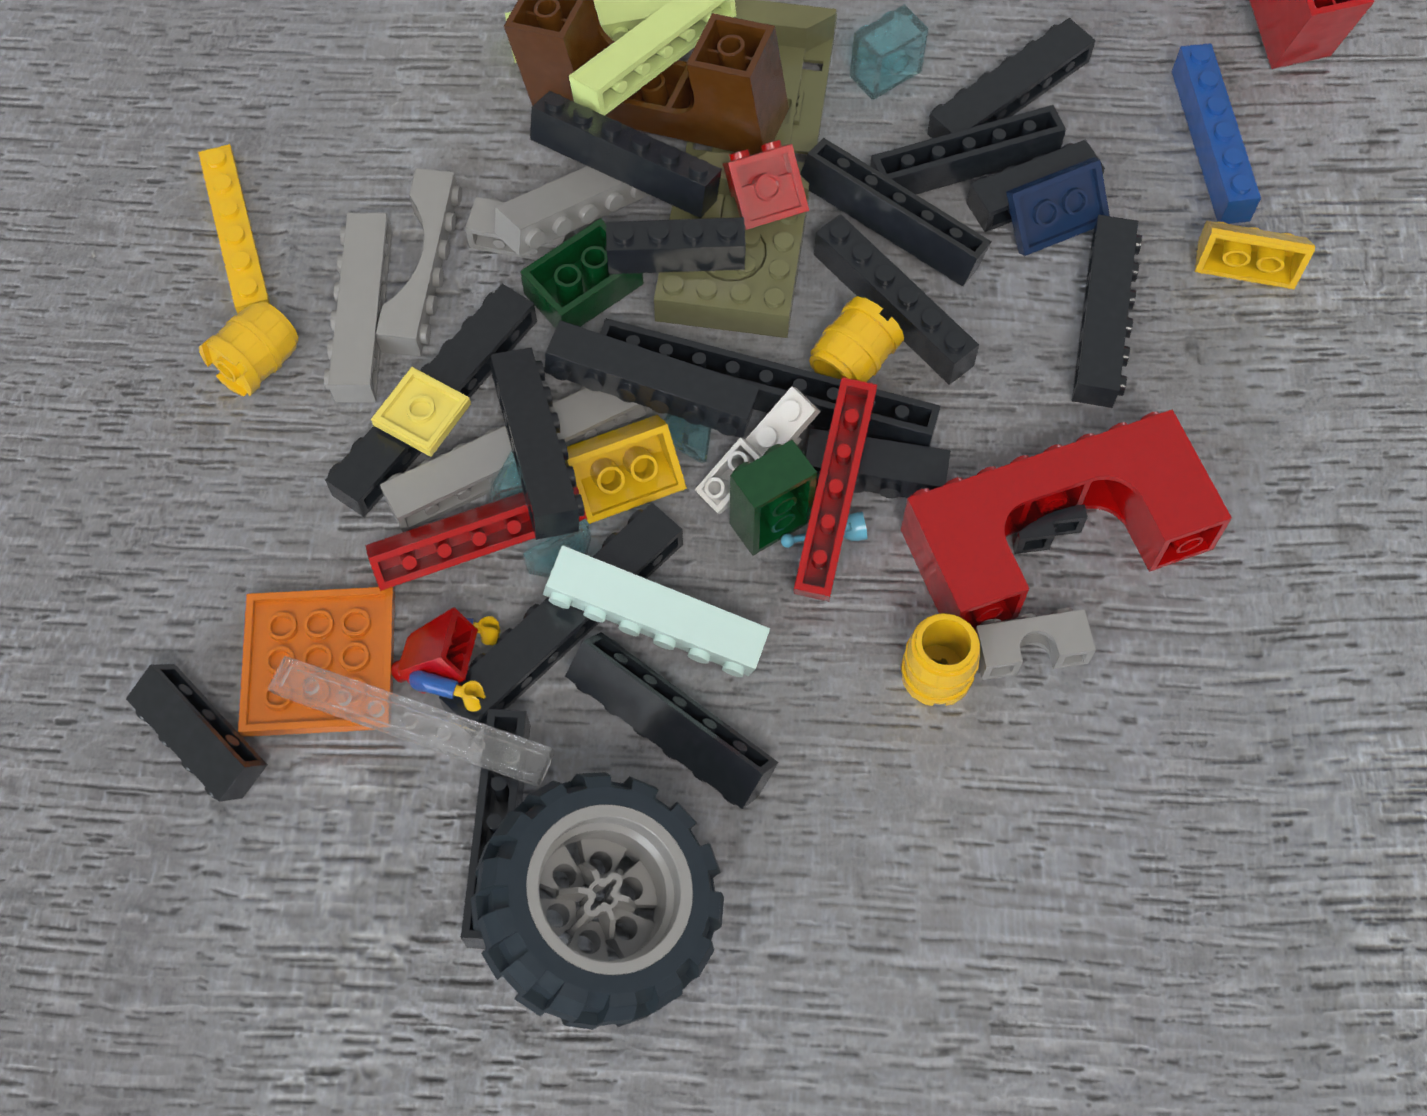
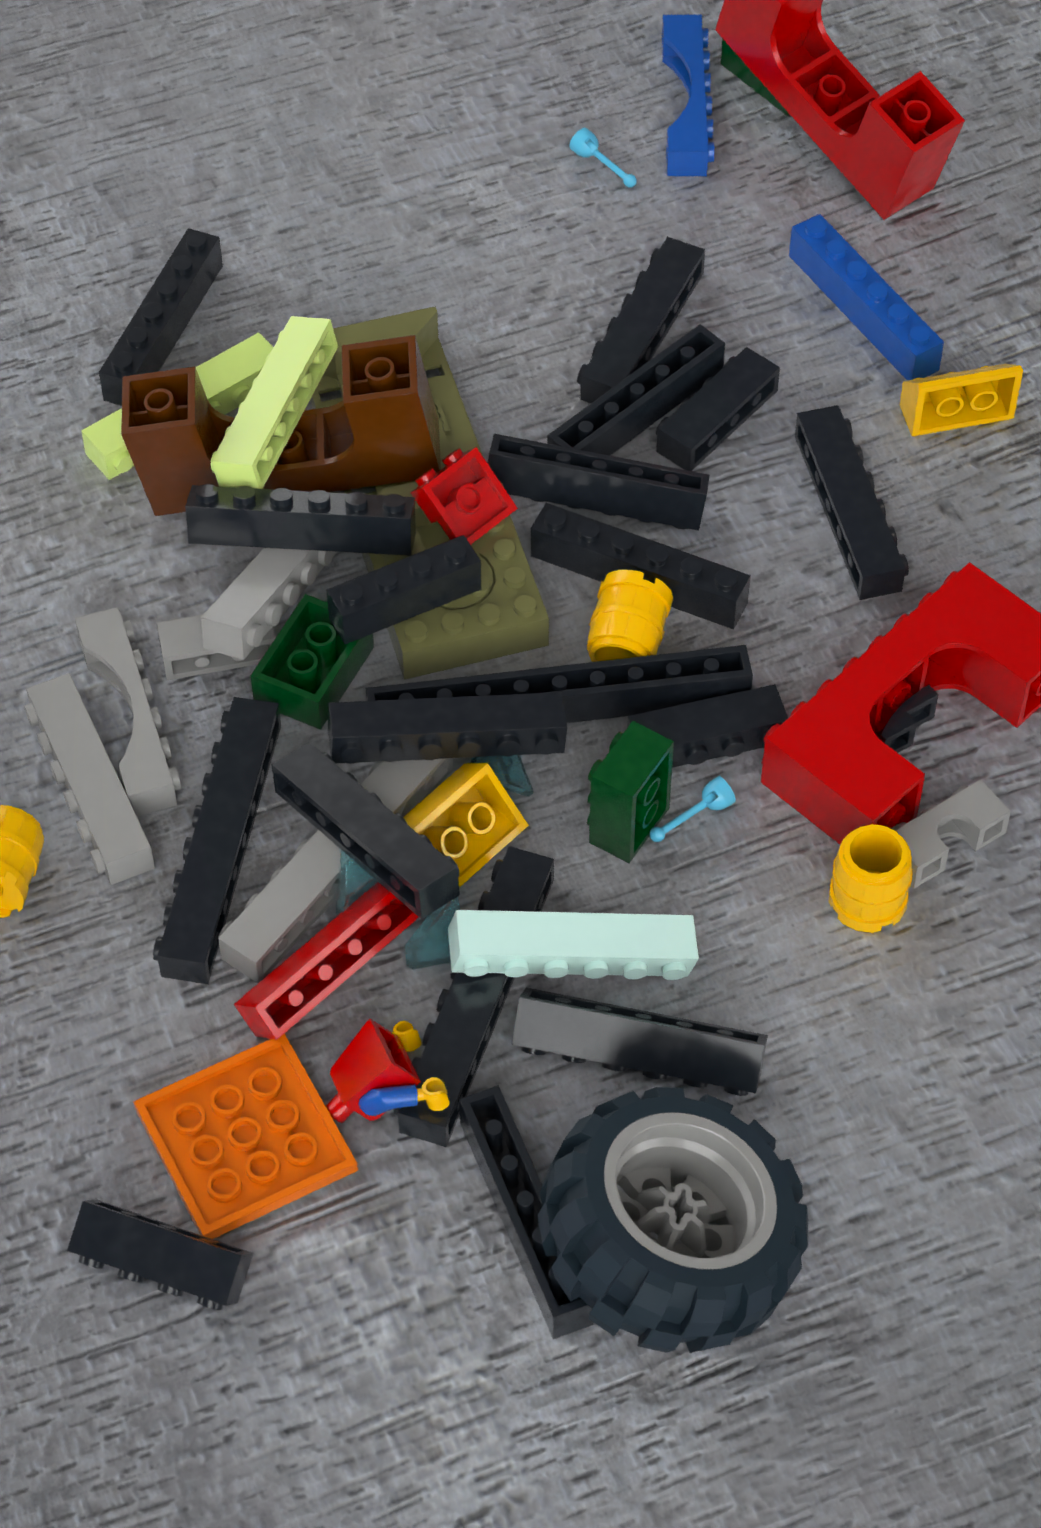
camera: 25 degrees left, 10 degrees down
clear tile [267,656,555,787] -> none
light yellow plate [371,367,471,457] -> none
white slope [695,387,821,514] -> none
red brick [794,377,877,602] -> none
clear light blue brick [850,4,929,101] -> none
dark blue plate [1006,157,1110,256] -> none

